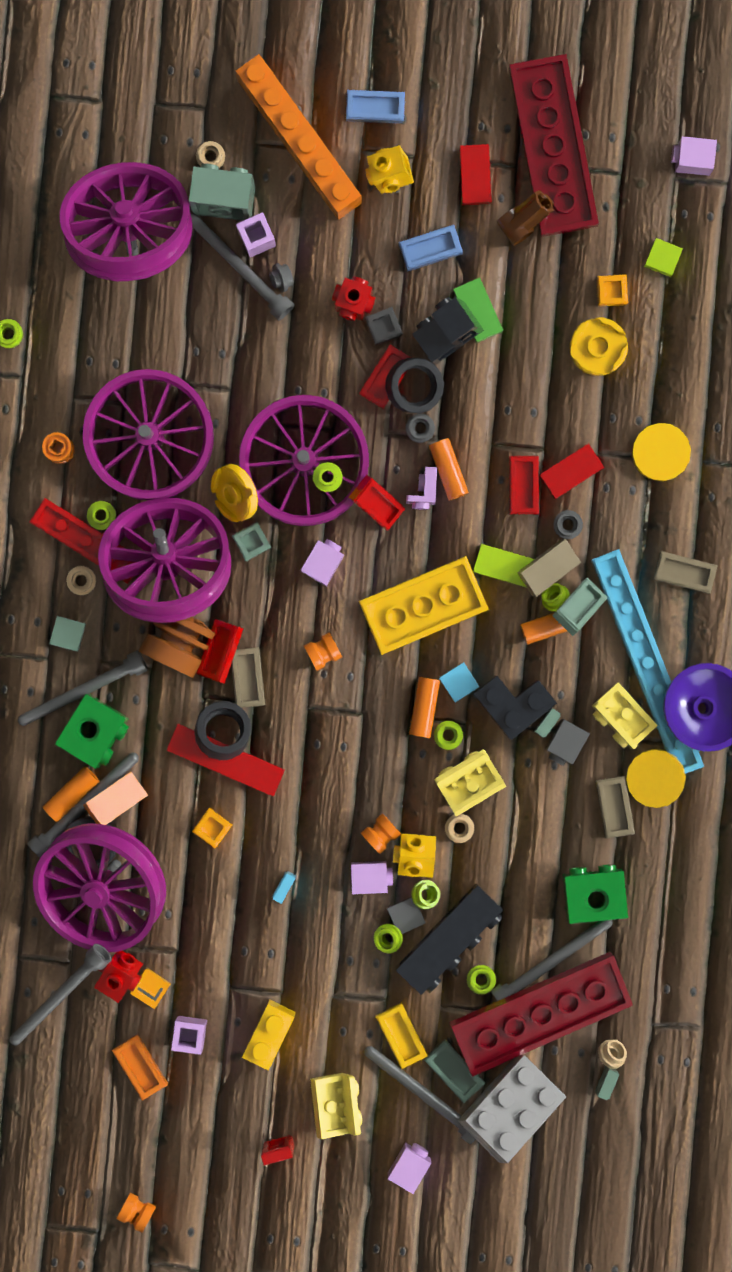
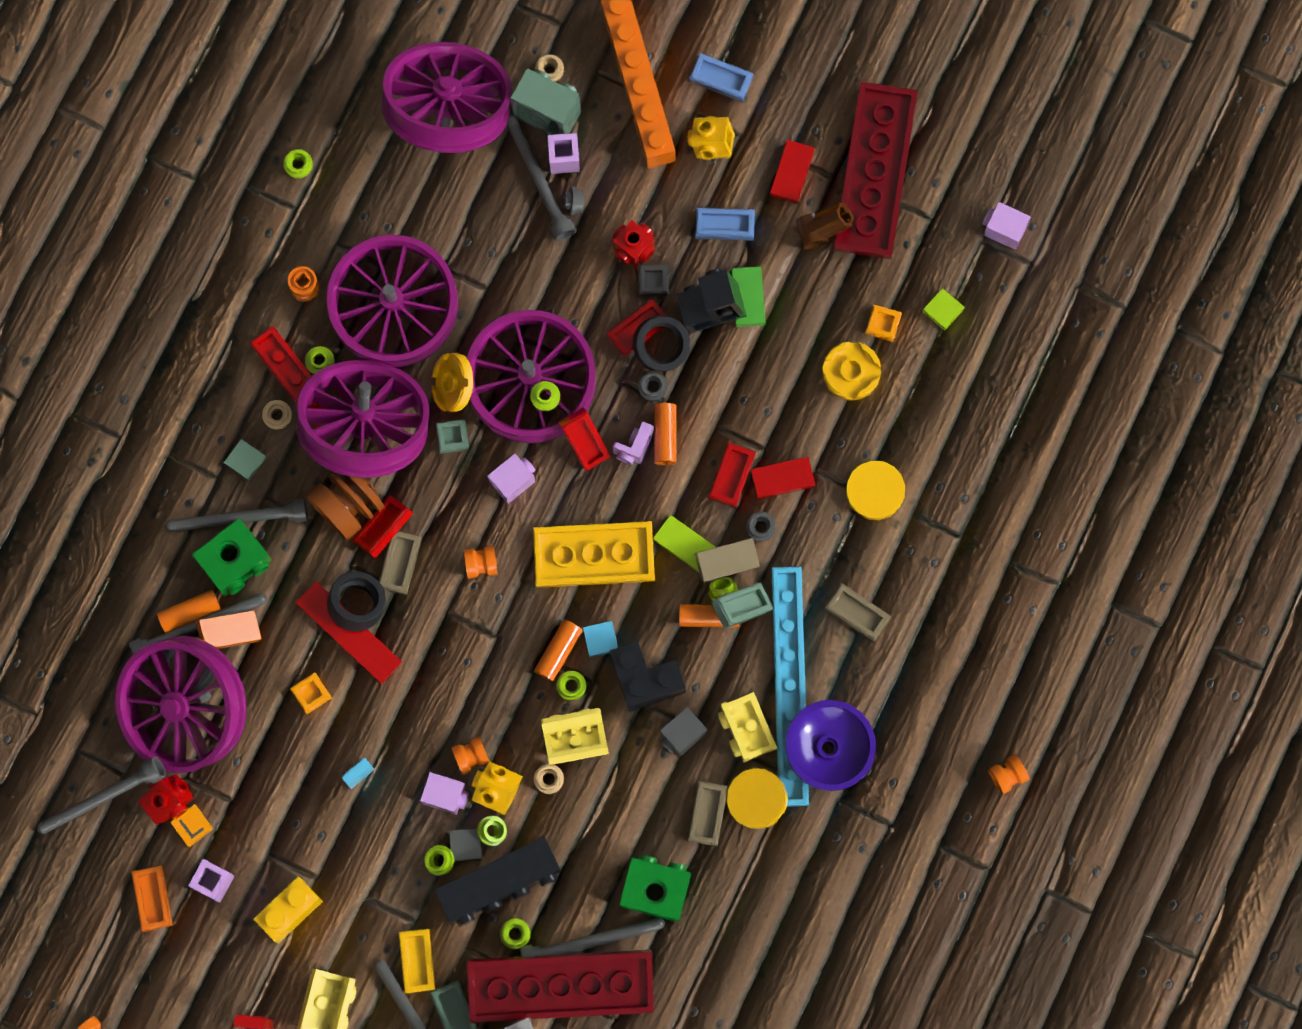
camera: 20 degrees right, 10 degrees down
sand green tile [533,708,561,738] -> none

